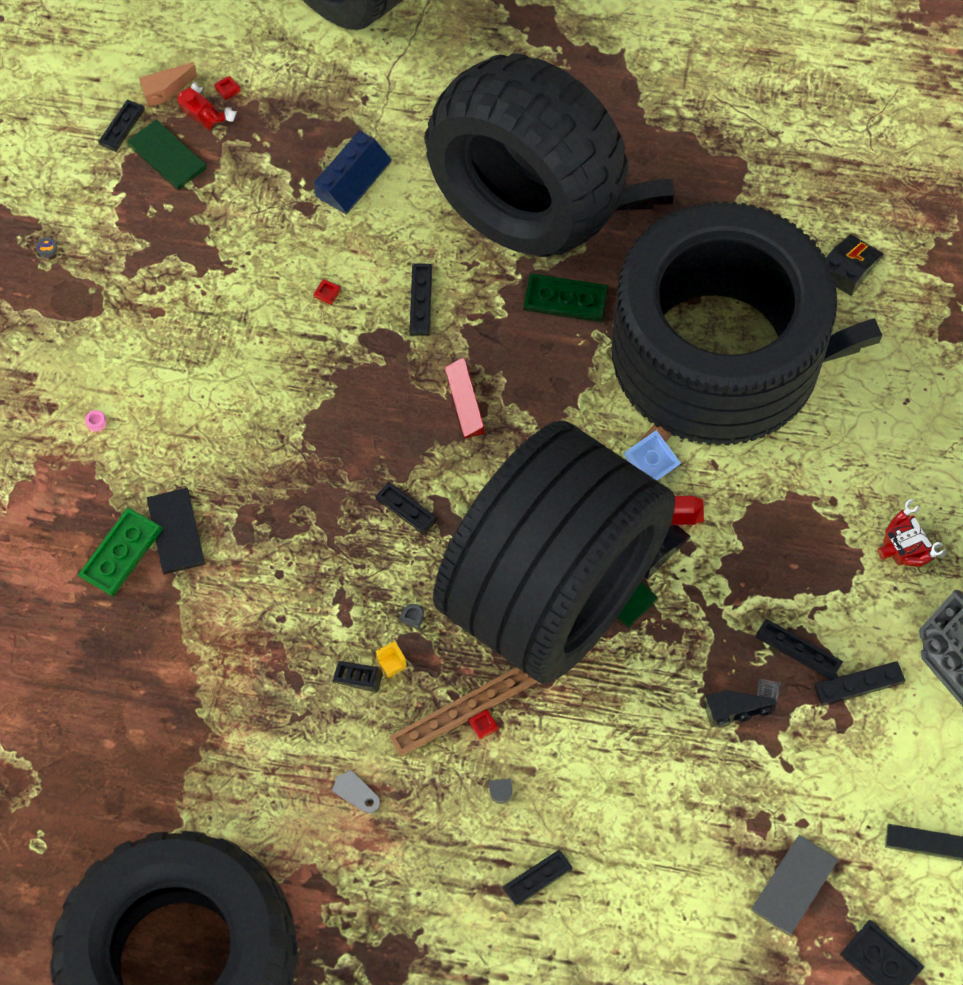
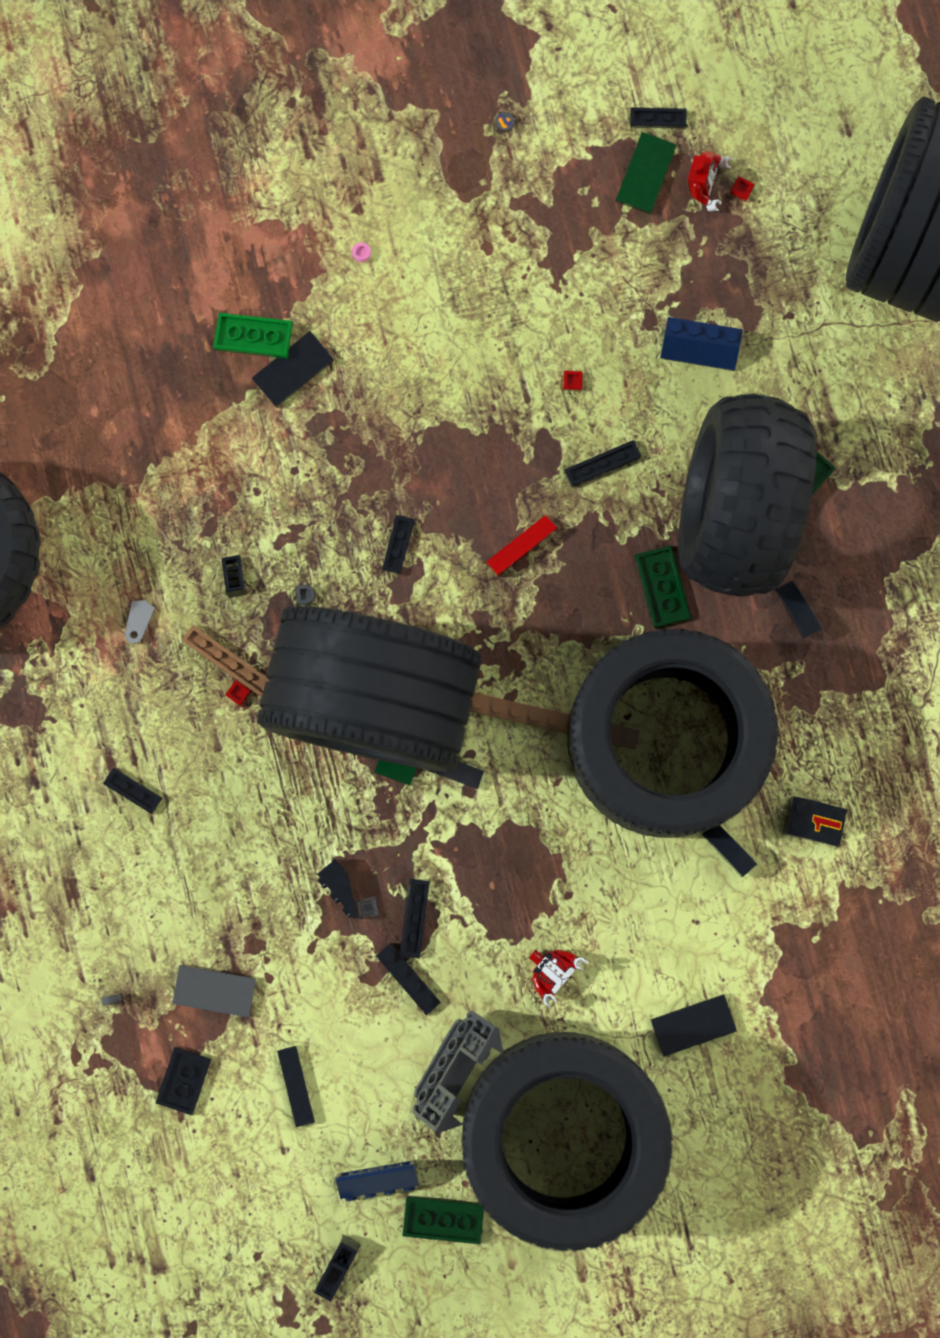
camera: 65 degrees right, 20 degrees up
nougat slope [139,62,197,107] -> none
yellow panel [376,641,406,678] -> none
dark grey tile [489,779,513,804] -> none
light blue tile [623,430,681,481] -> none
red slope [671,496,704,525] -> none

